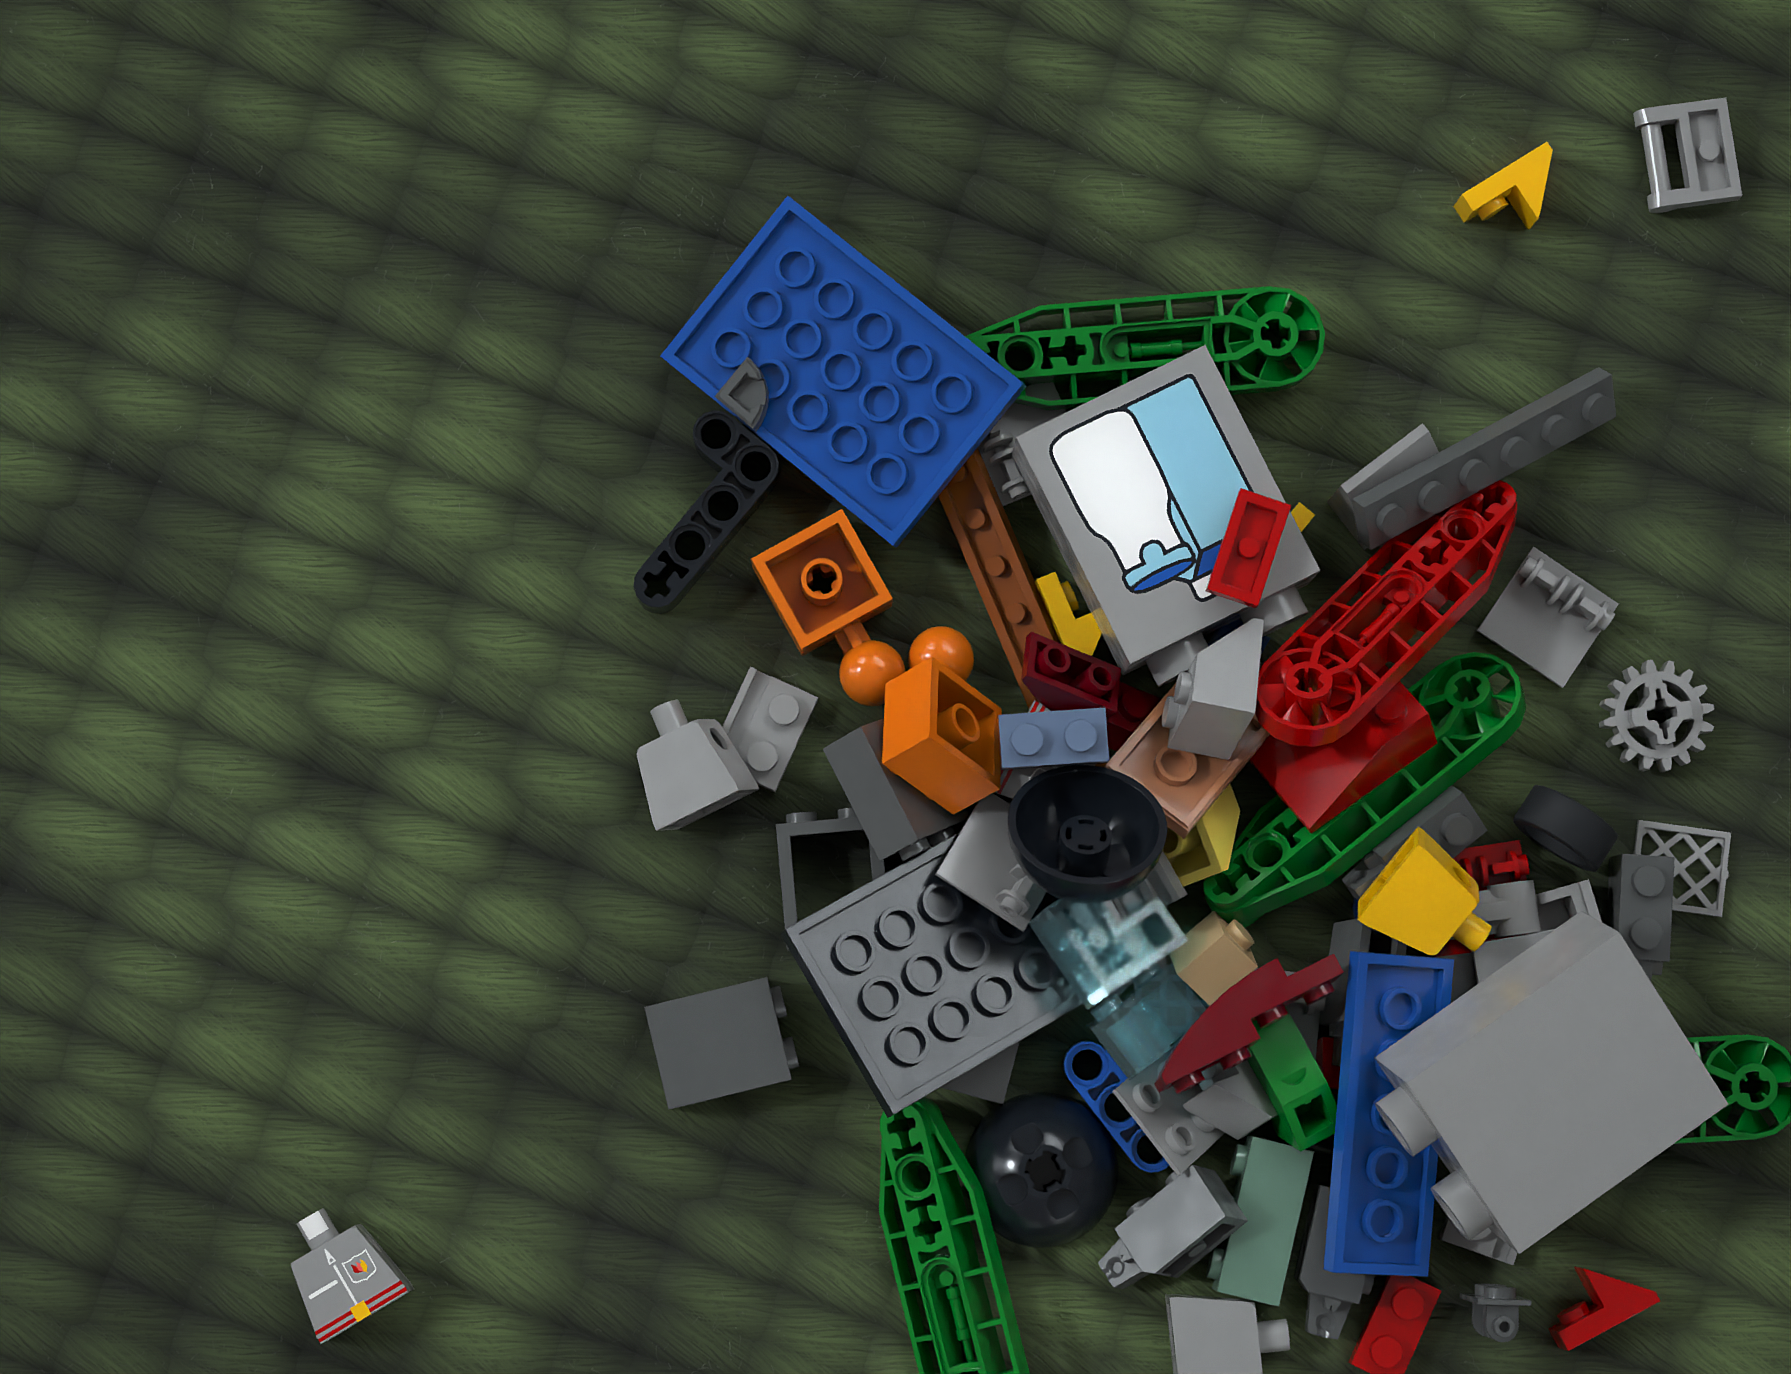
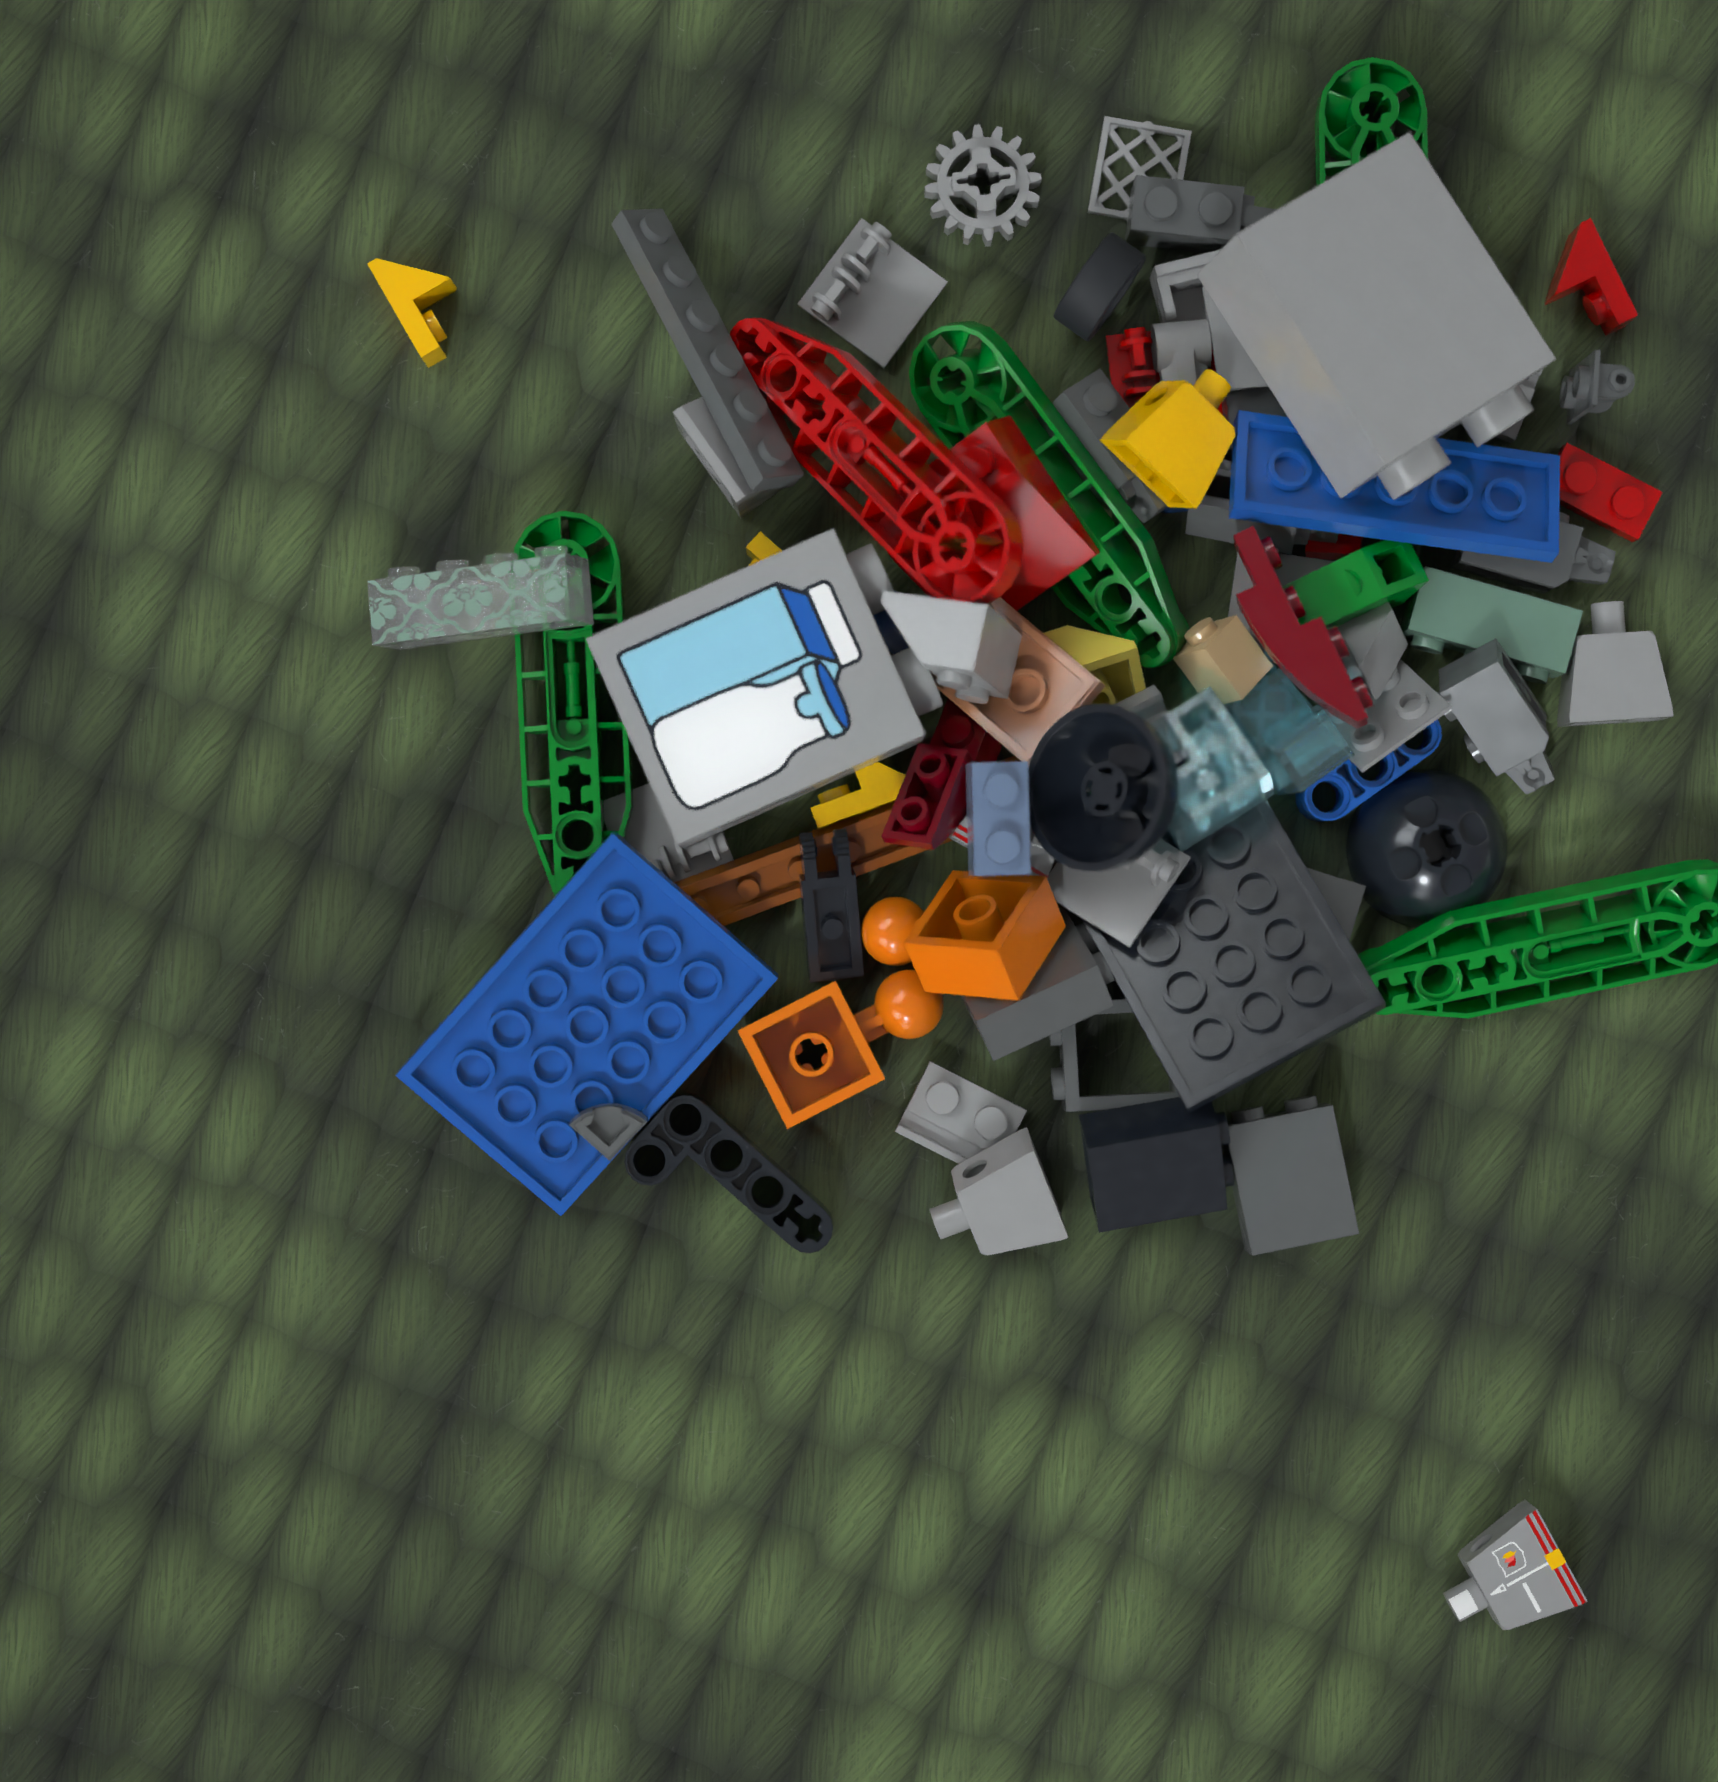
camera: 80 degrees left, 5 degrees up
red plate [1205,488,1291,608] -> none
light grey plate [1633,97,1742,213] -> none
none -> clear brick [367,546,594,650]
none -> black hinge [799,828,864,983]
none -> black brick [1079,1097,1234,1233]

